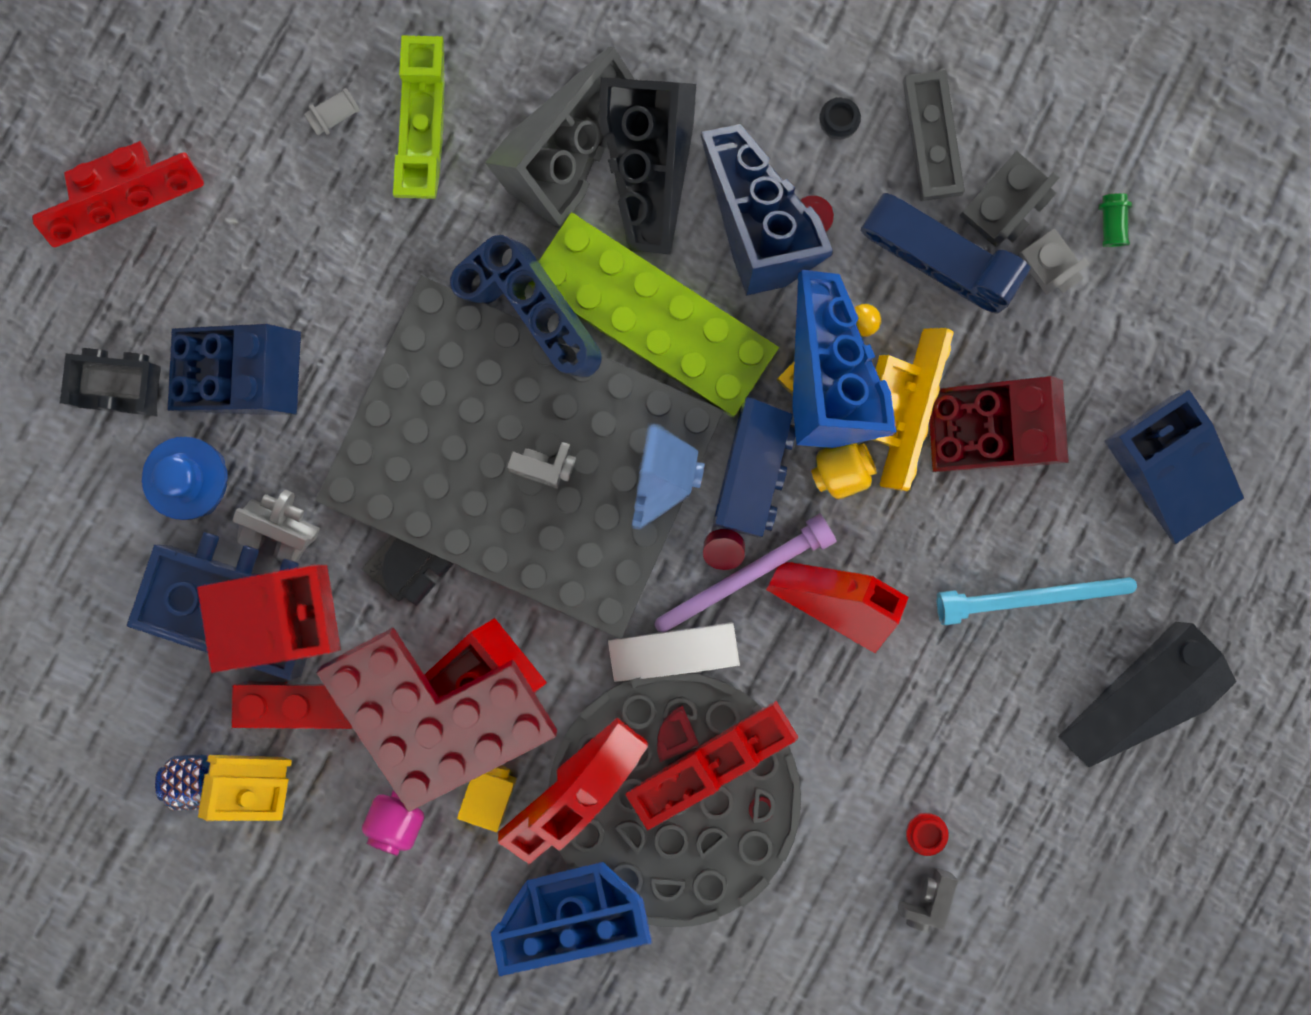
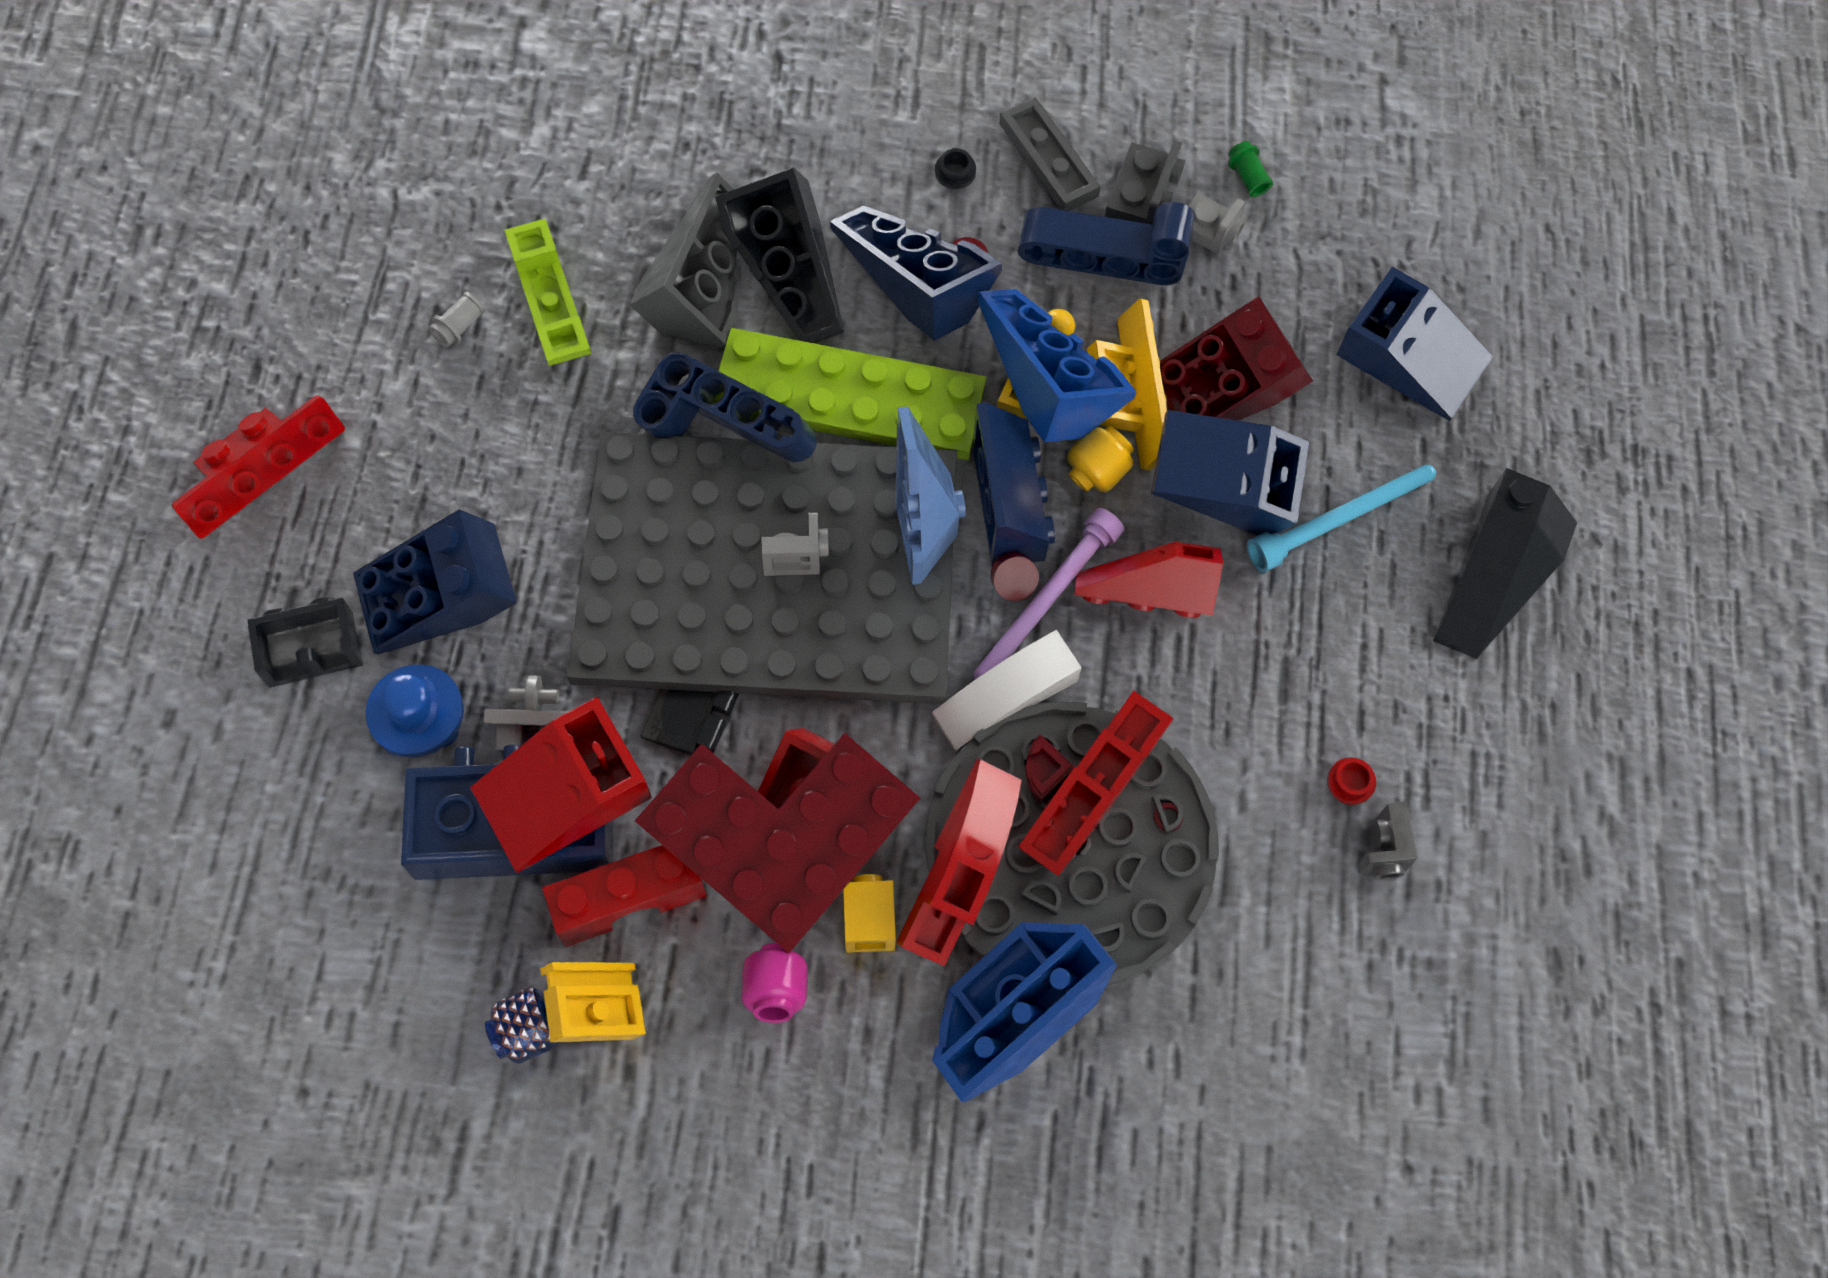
camera: 20 degrees left, 20 degrees down
none -> dark blue slope [1151,410,1309,536]

